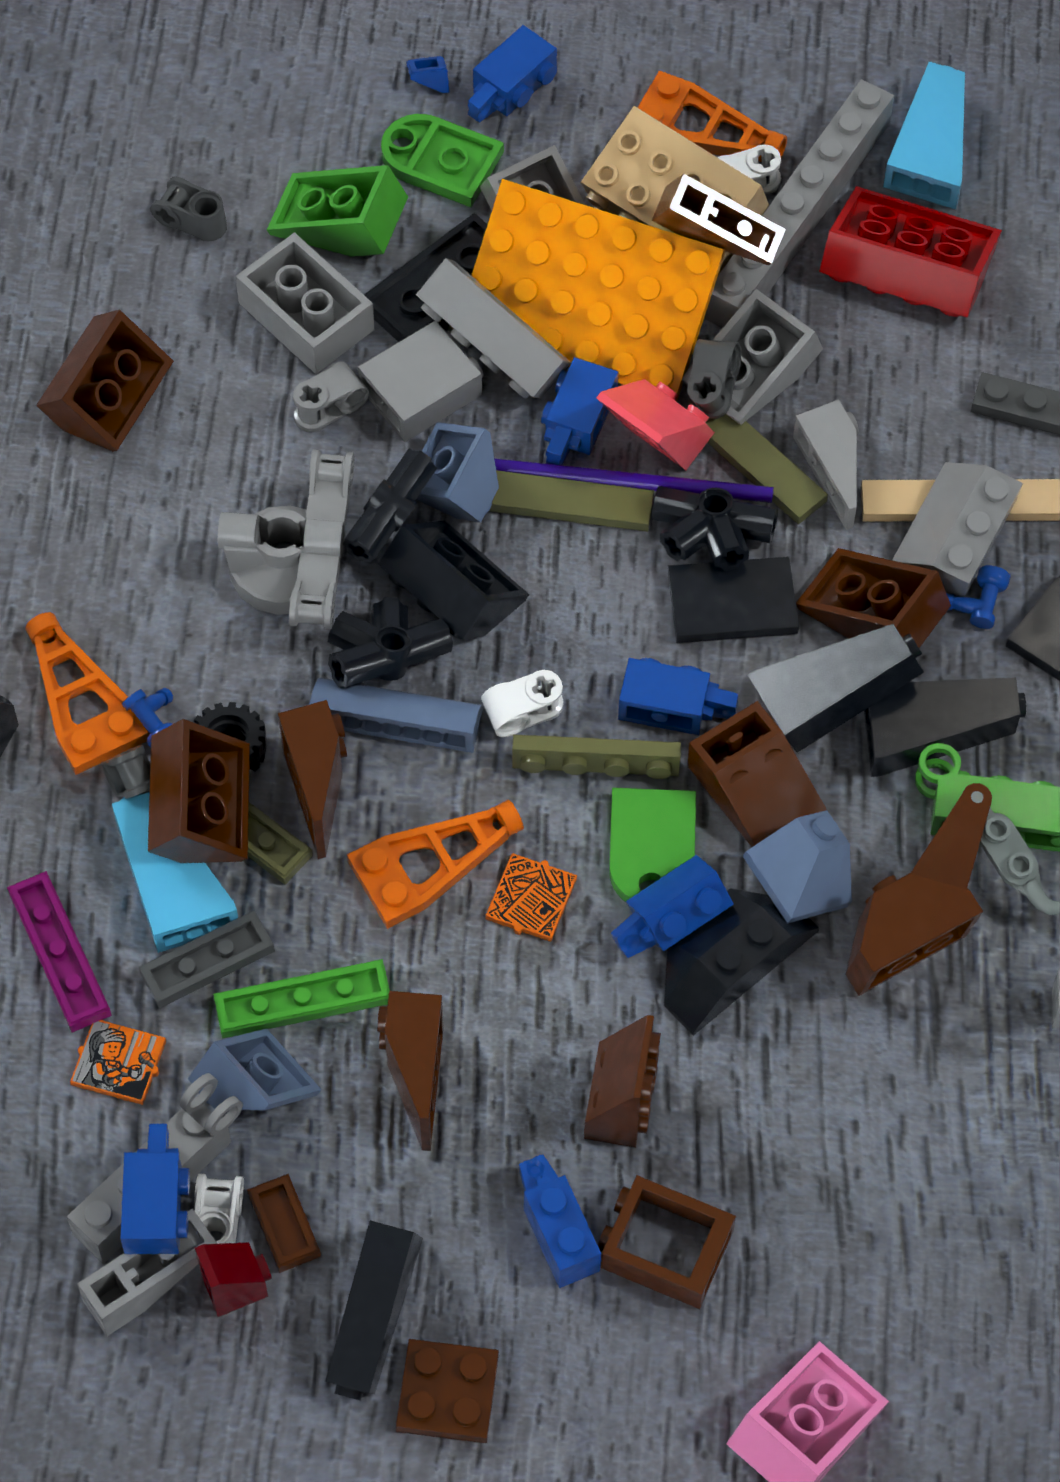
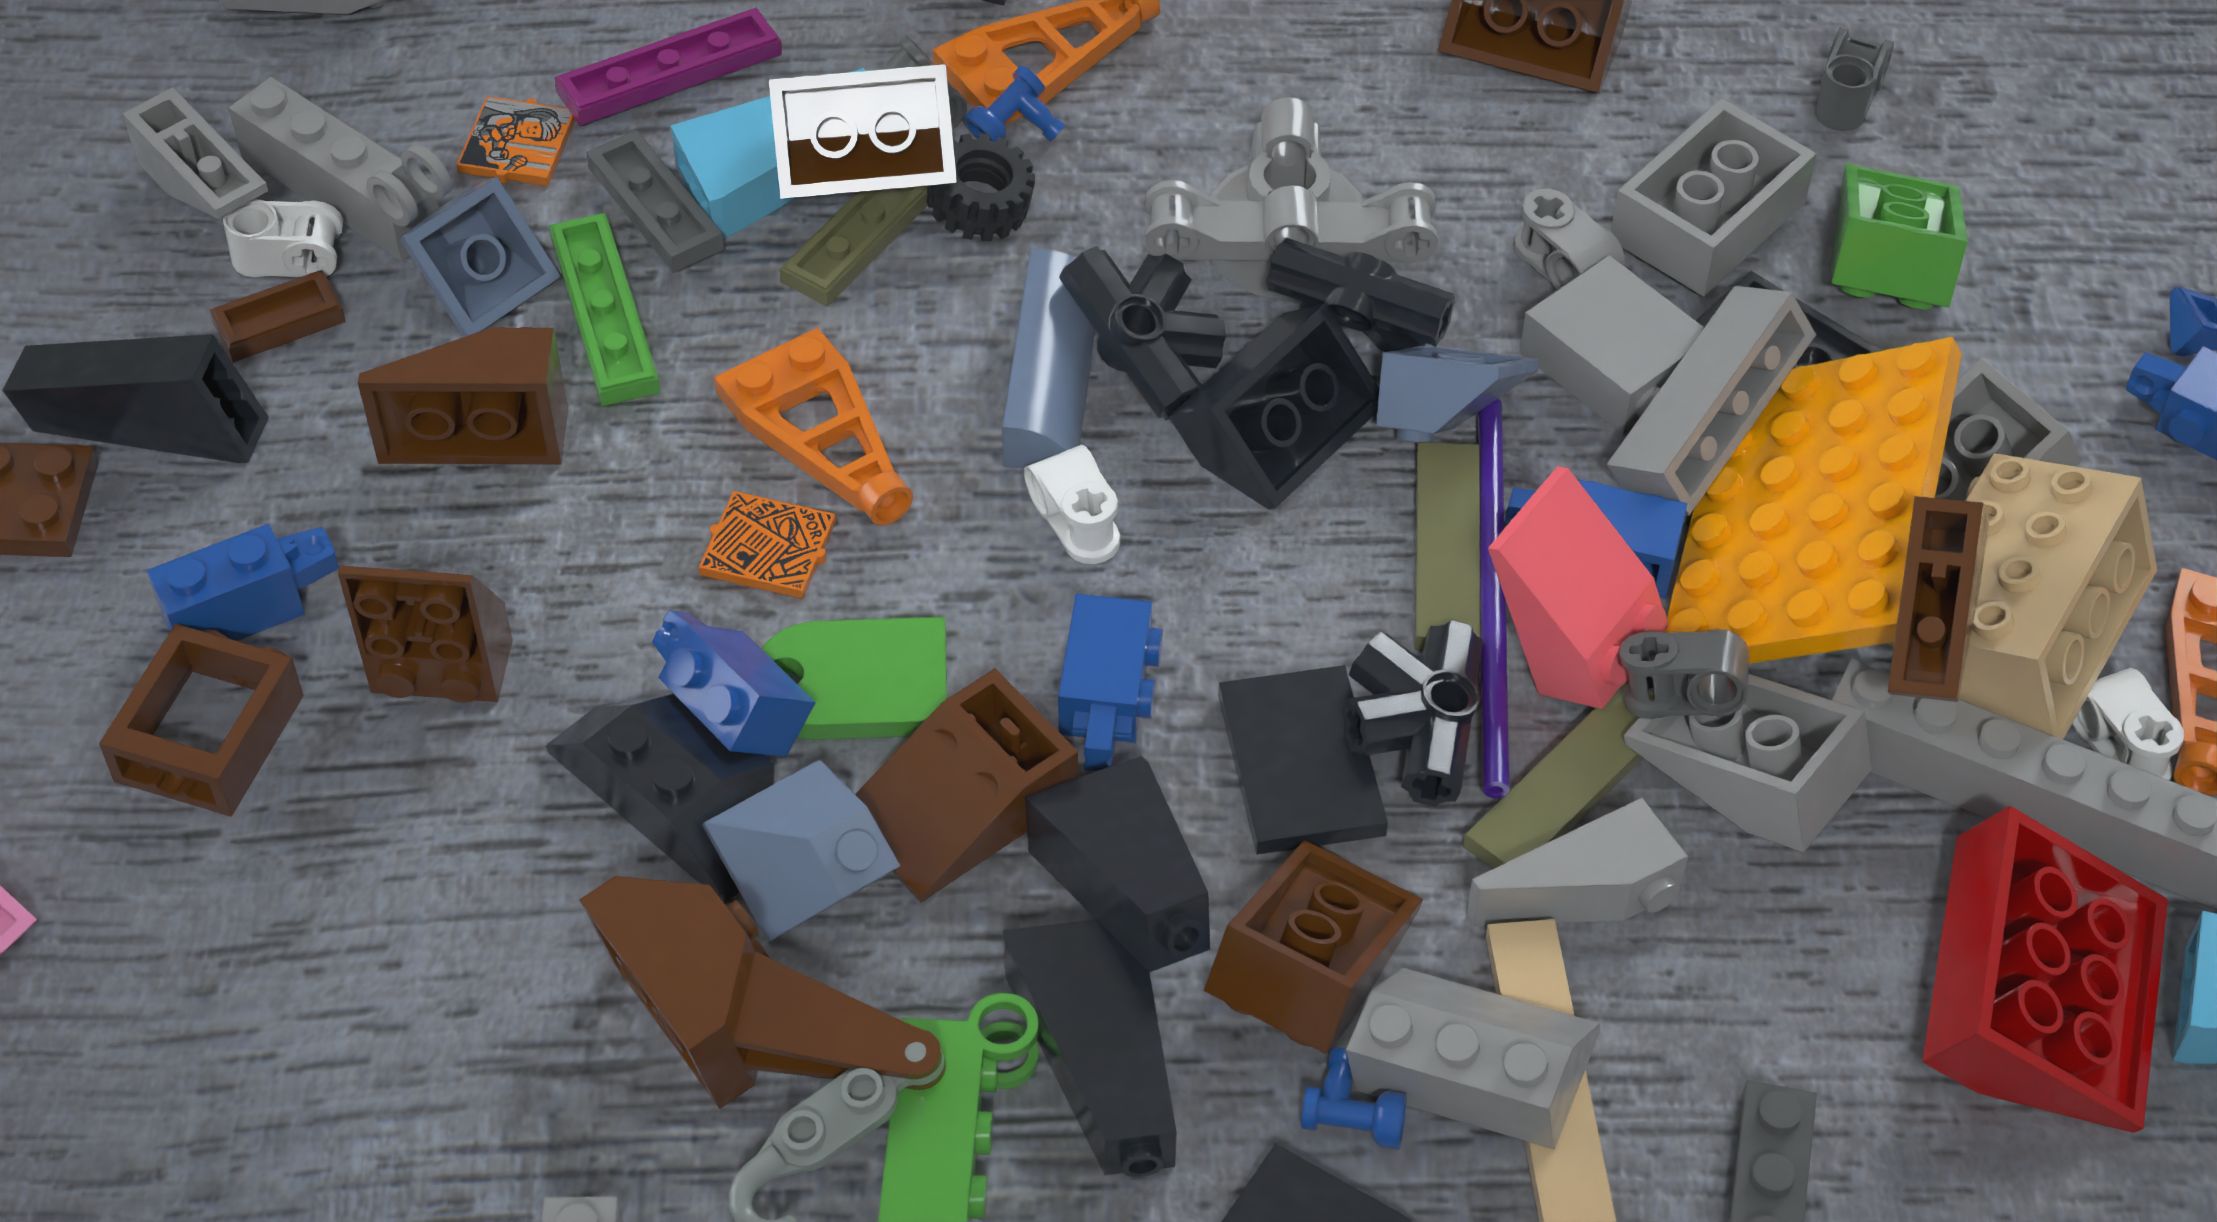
camera: 85 degrees right, 10 degrees down
blue hinge [120,1124,190,1254] -> none
dark red slope [195,1242,272,1317] -> none
reddish brown slope [278,700,347,859] -> none
bright green tile [381,114,504,208] -> none
olive plate [512,734,681,779] -> none

